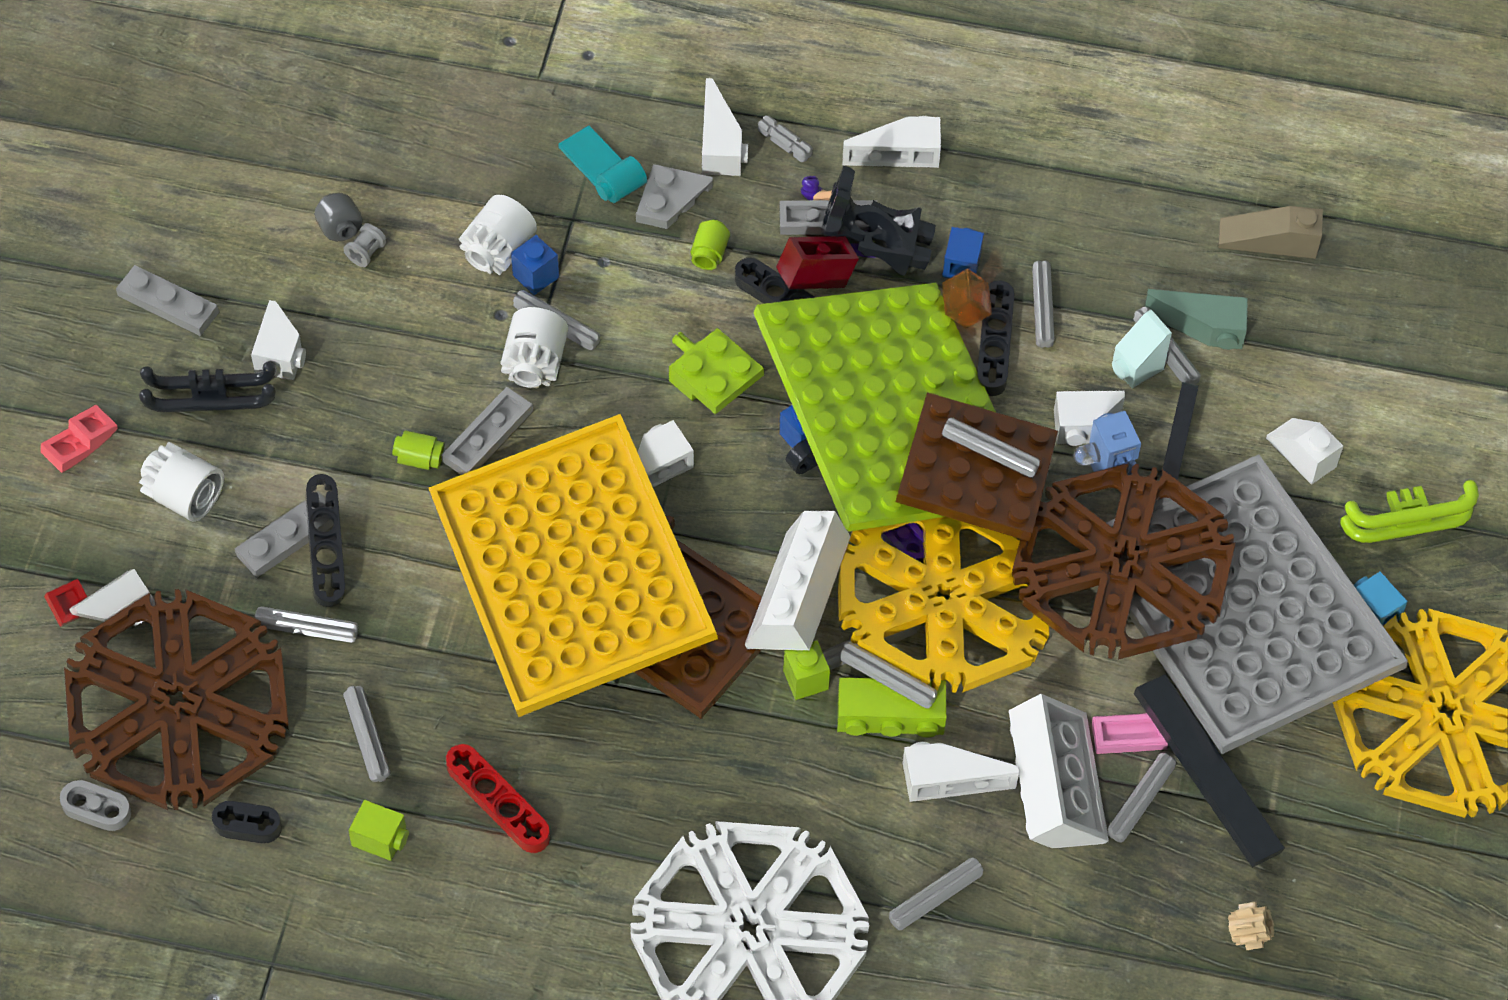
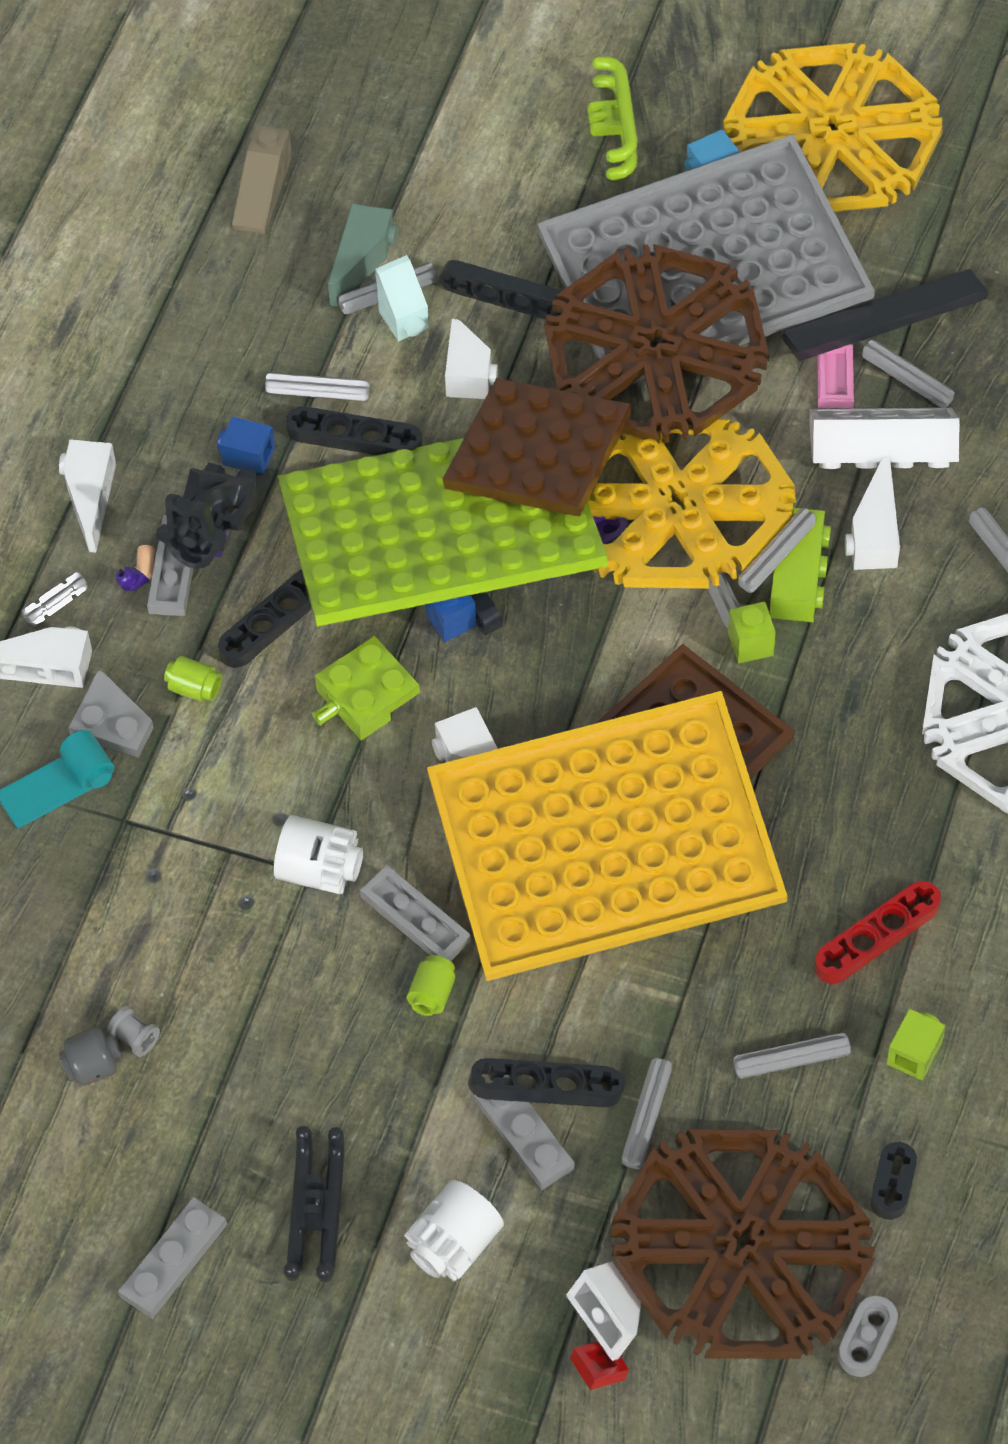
camera: 80 degrees left, 0 degrees up
coral slope [41,405,117,473] -> none
white slope [251,300,306,380] -> none
white gear [459,195,537,275] -> none
blue brick [511,235,559,295] -> none
light grey axle [513,290,600,350] -> none
white slope [745,511,851,651] -> none
dark red brick [776,236,859,289] -> none
clear orange brick [942,269,992,329] -> none
light grey axle [942,418,1040,477] -> none
medium blue piece [1074,411,1141,475] -> none
white slope [1266,418,1343,485] -> none

